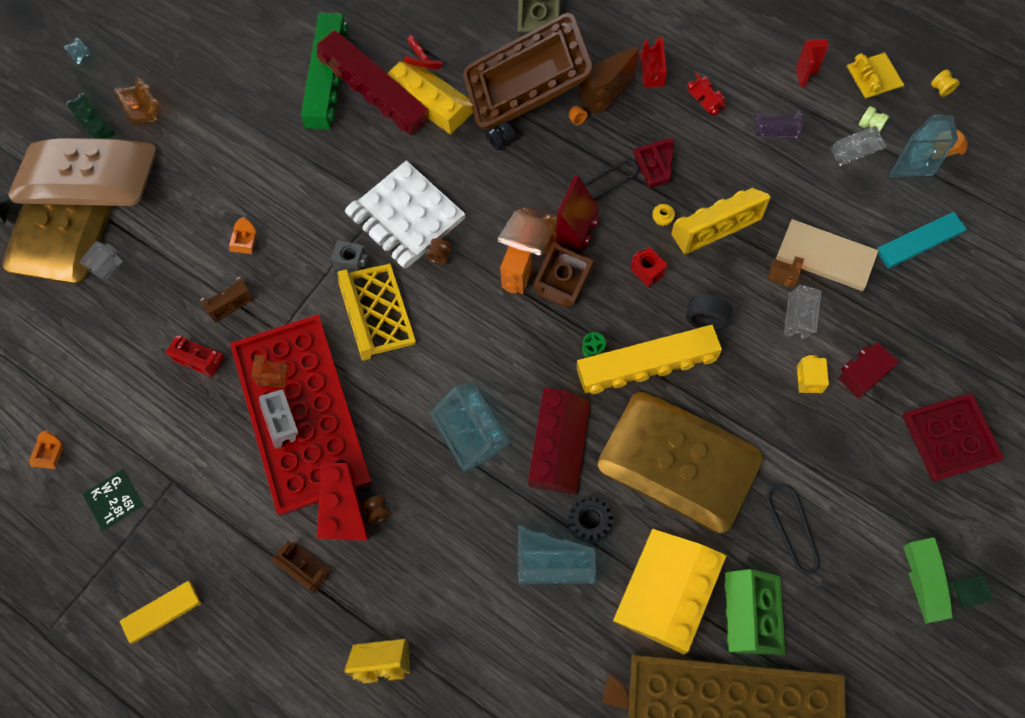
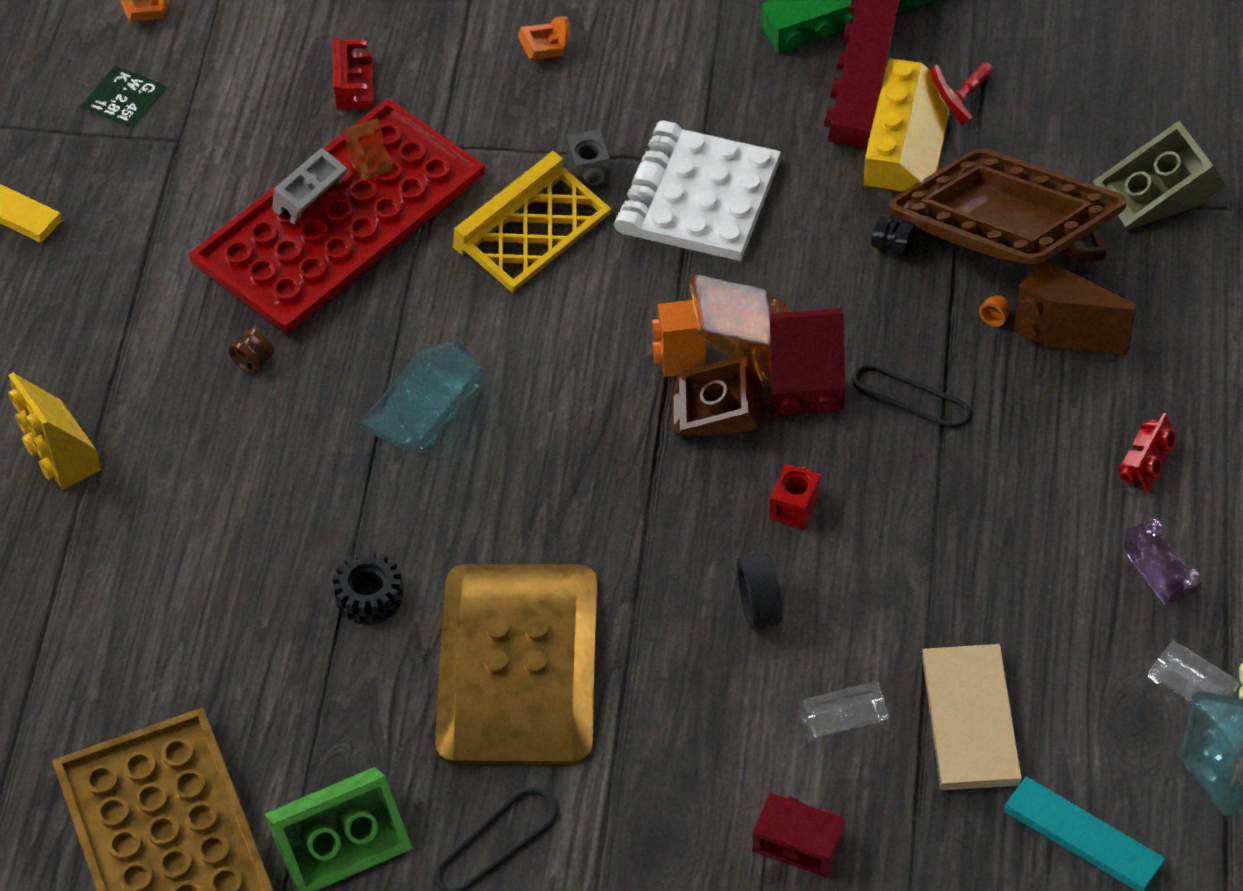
camera: 60 degrees right, 15 degrees down
reddish brown hinge [200,276,254,323] -> none
reddish brown hinge [271,541,332,594] -> none
red wedge [317,462,370,541] -> none
reddish brown wheel [425,238,452,265] -> none
clear light blue wedge [518,525,596,584] -> none
dark red slope [528,387,590,495] -> none
yellow brick [576,325,722,394] -> none
green wheel [582,332,606,358] -> none
clear orange tile [602,676,628,710] -> none
yellow slope [613,529,726,655] -> none
dark red wing [633,137,674,189] -> none
red hinge [640,38,667,88] -> none
yellow plate [652,204,675,226] -> none
yellow slope [671,188,771,255] -> none
clear orange panel [767,256,804,288] -> none
yellow brick [797,355,829,393] -> none

